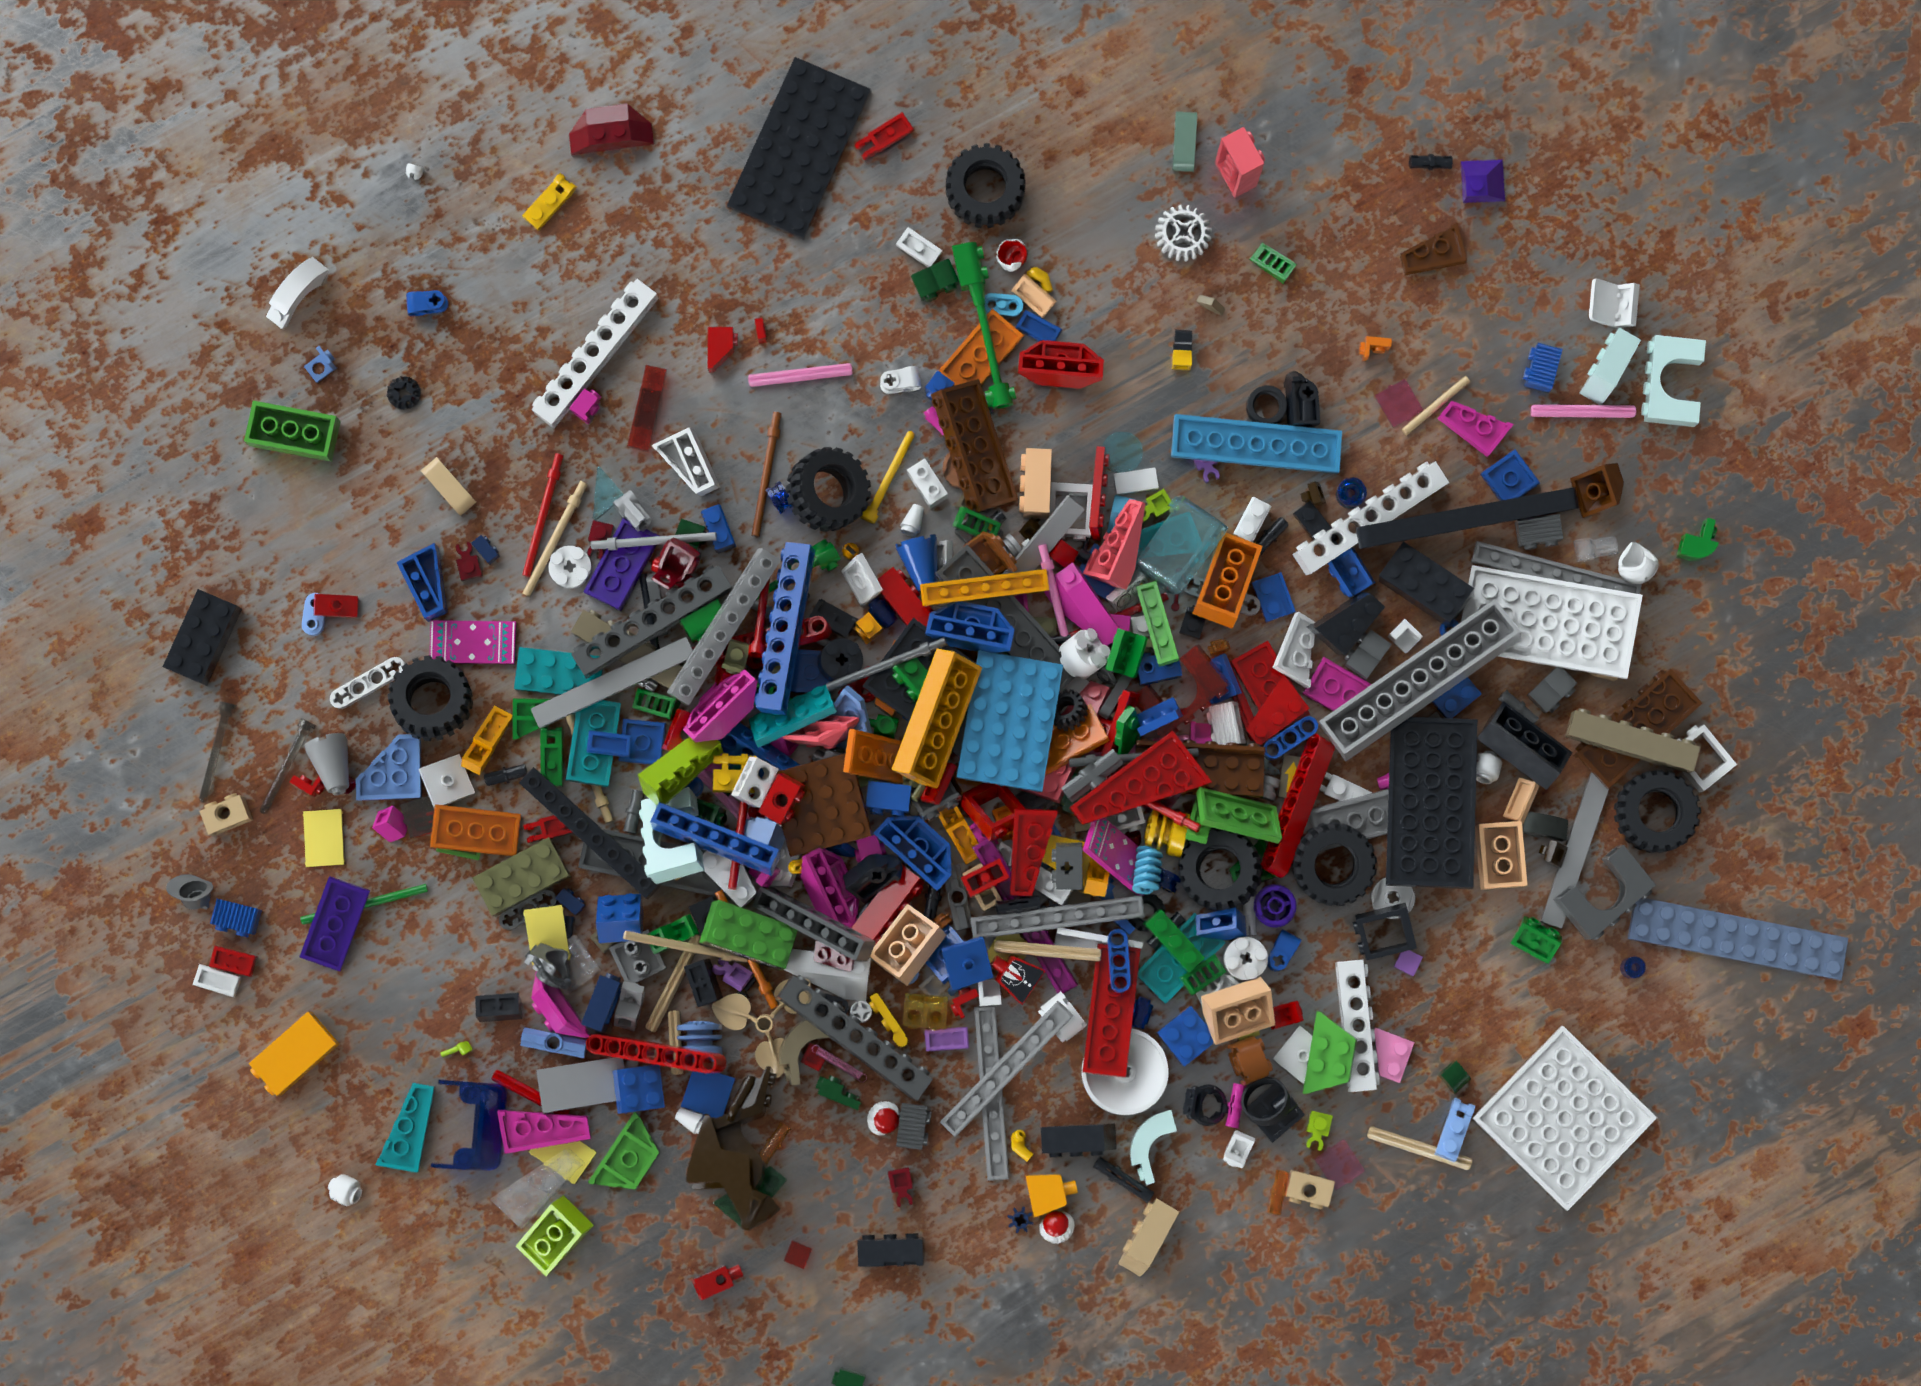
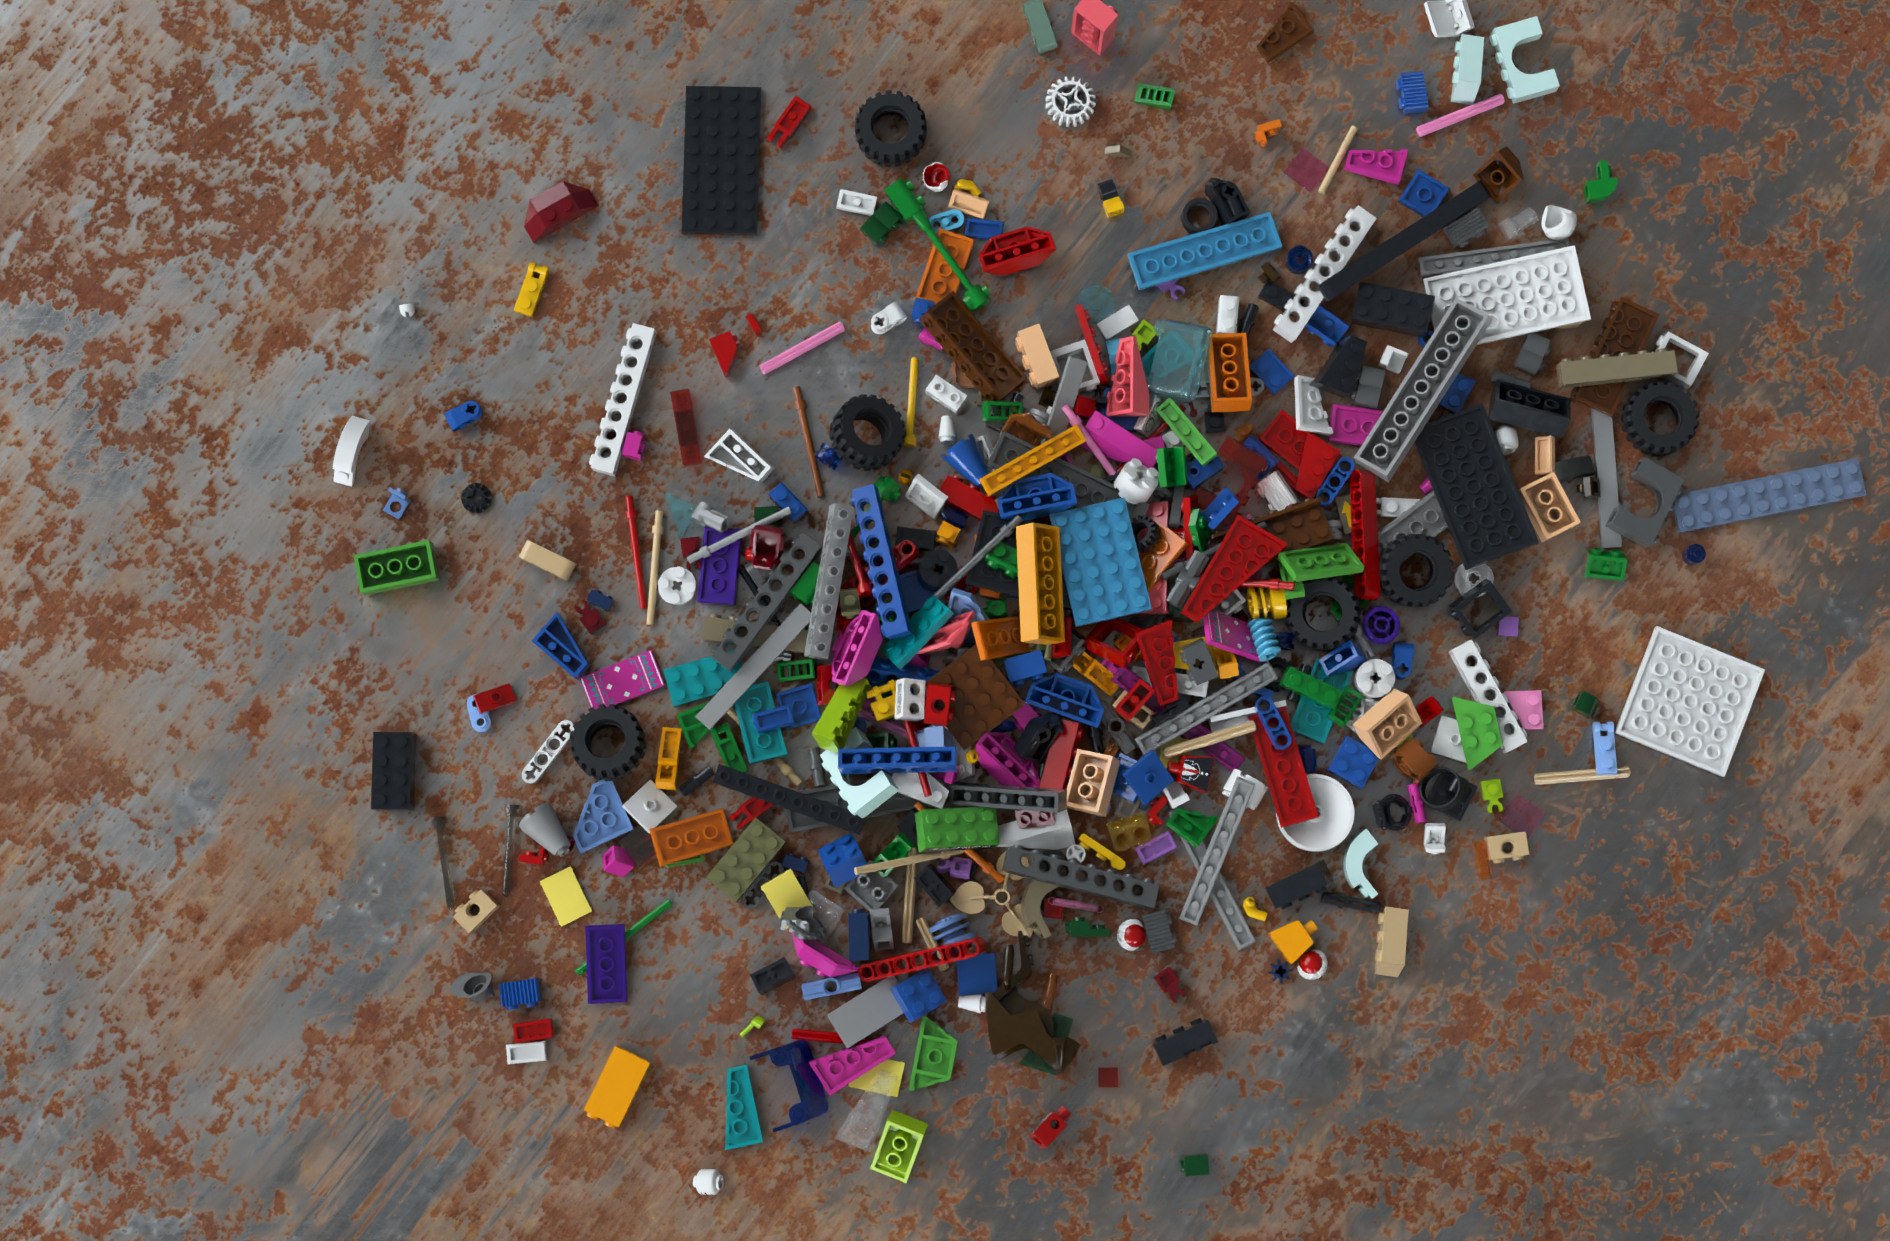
camera: 20 degrees left, 0 degrees up
dark pink panel [1189,721,1212,744] -> none
none -> green wing [1165,808,1218,848]

